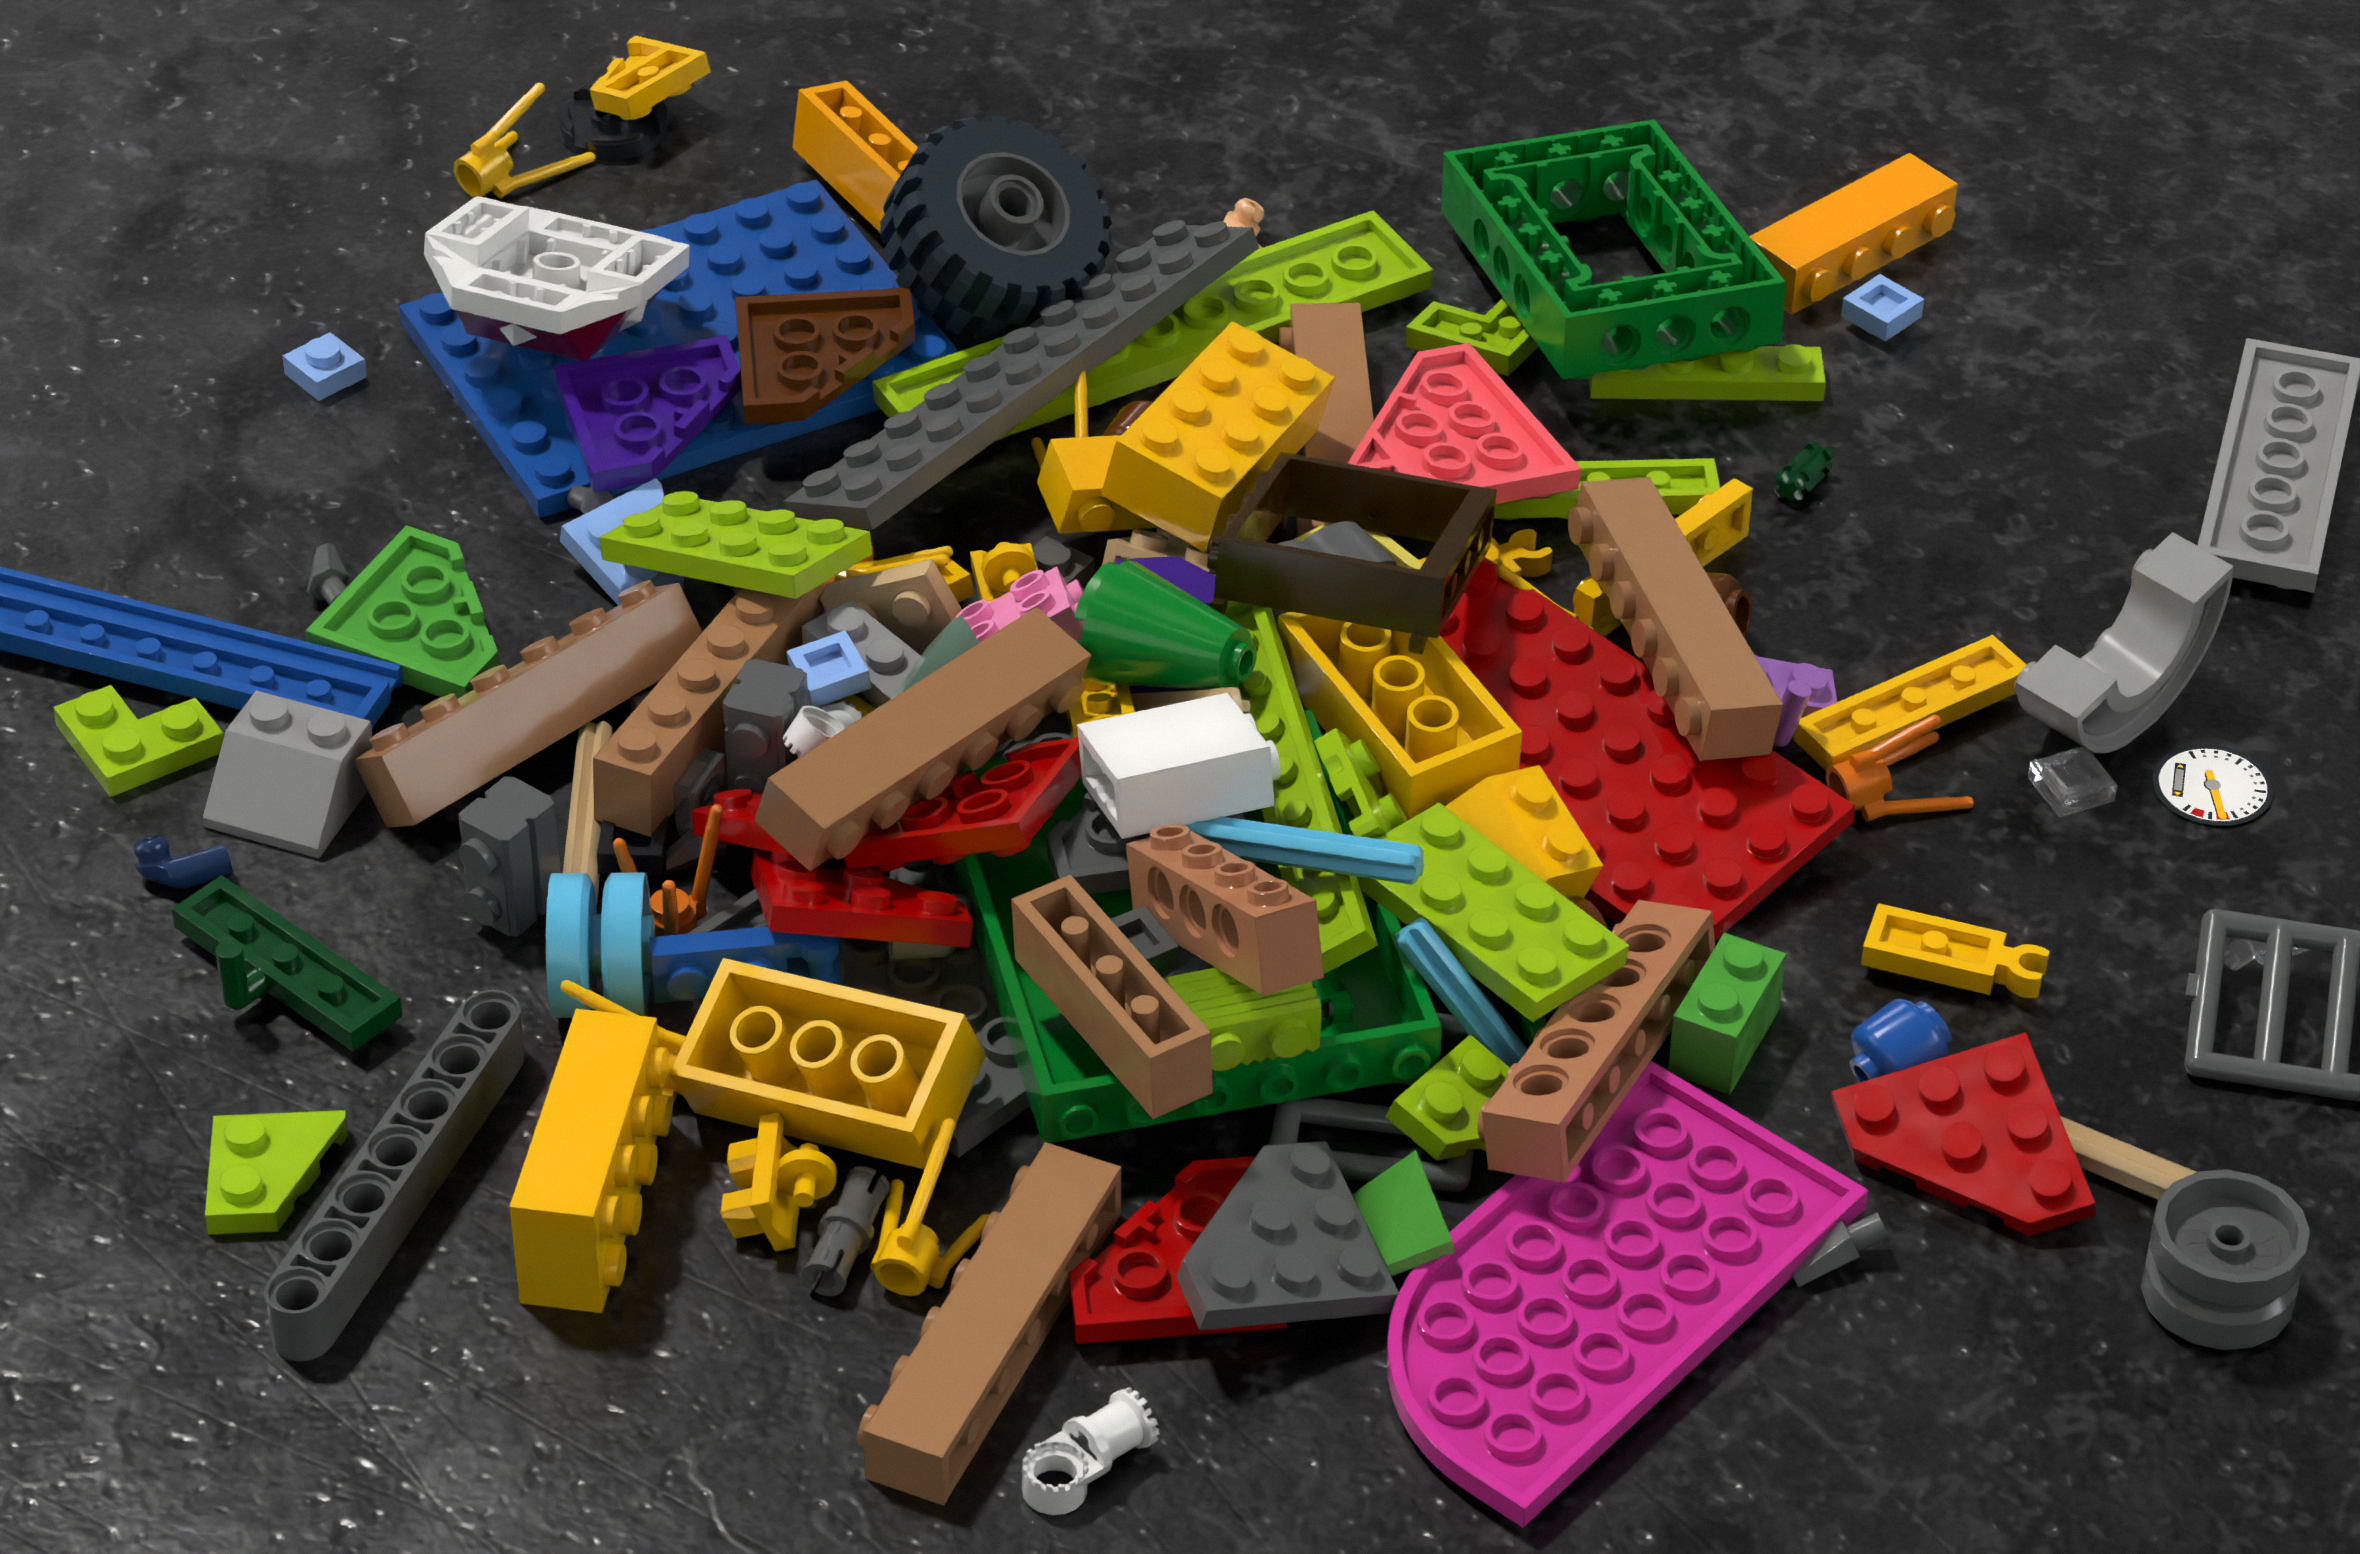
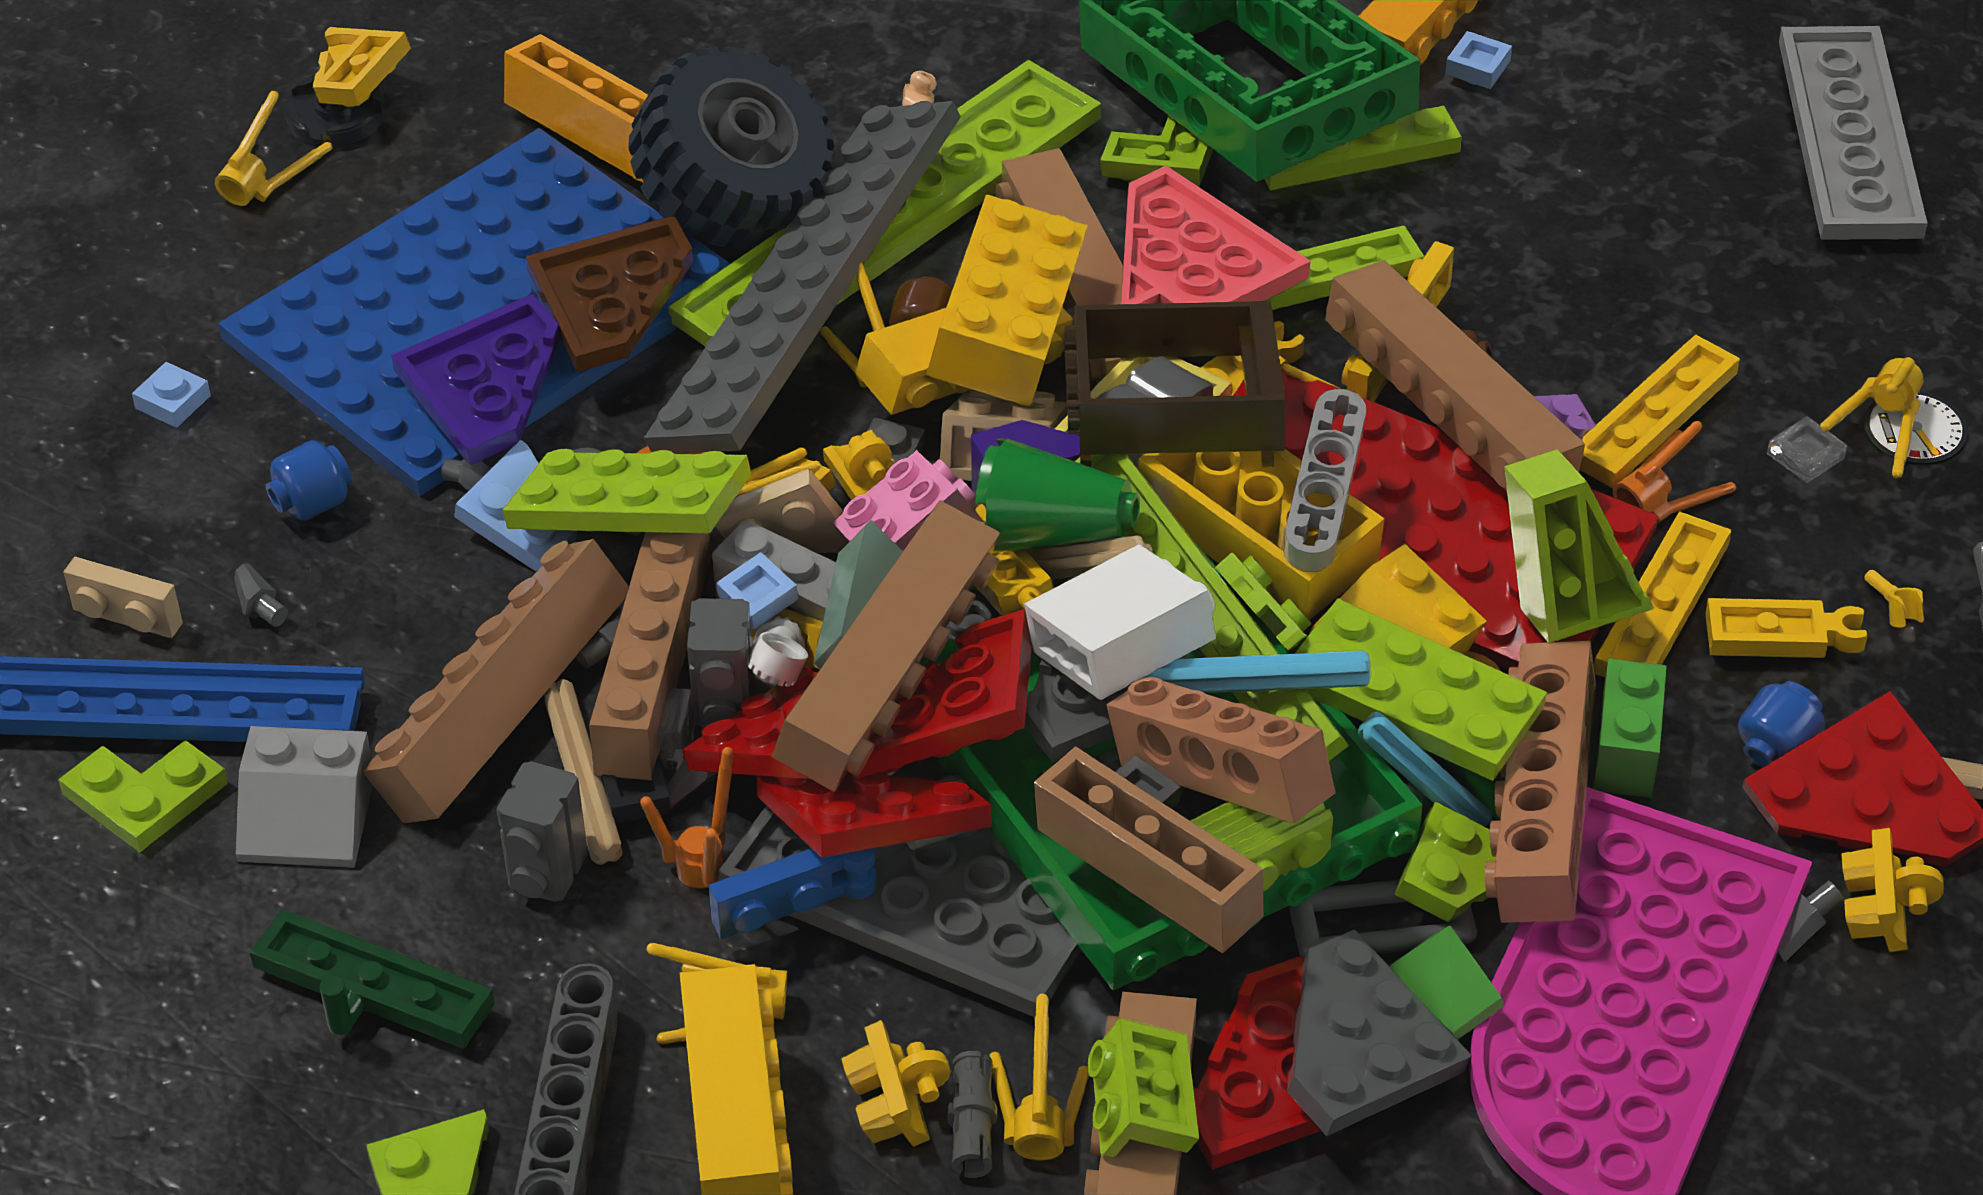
camera: 15 degrees left, 5 degrees up
dark blue arm [134,835,233,890] -> none
bright green plate [305,525,499,699] -> none
white piece [424,196,690,362] -> none
medium azure wheel [546,873,655,1018] -> none
yellow brick [669,958,986,1169] -> none
dark green piece [1774,442,1834,503] -> none
light grey brick [2014,532,2234,753] -> none
none -> tan plate [63,556,183,638]
none -> blue head [265,440,352,521]
none -> lime bracket [1088,1018,1199,1158]
none -> light grey beam [1284,389,1366,571]
none -> lime wedge [1504,449,1654,643]
none -> yellow plate [1594,511,1731,677]
none -> yellow plant [1820,357,1924,479]
none -> yellow hips [1842,828,1944,952]
none -> yellow hand [1864,570,1924,627]

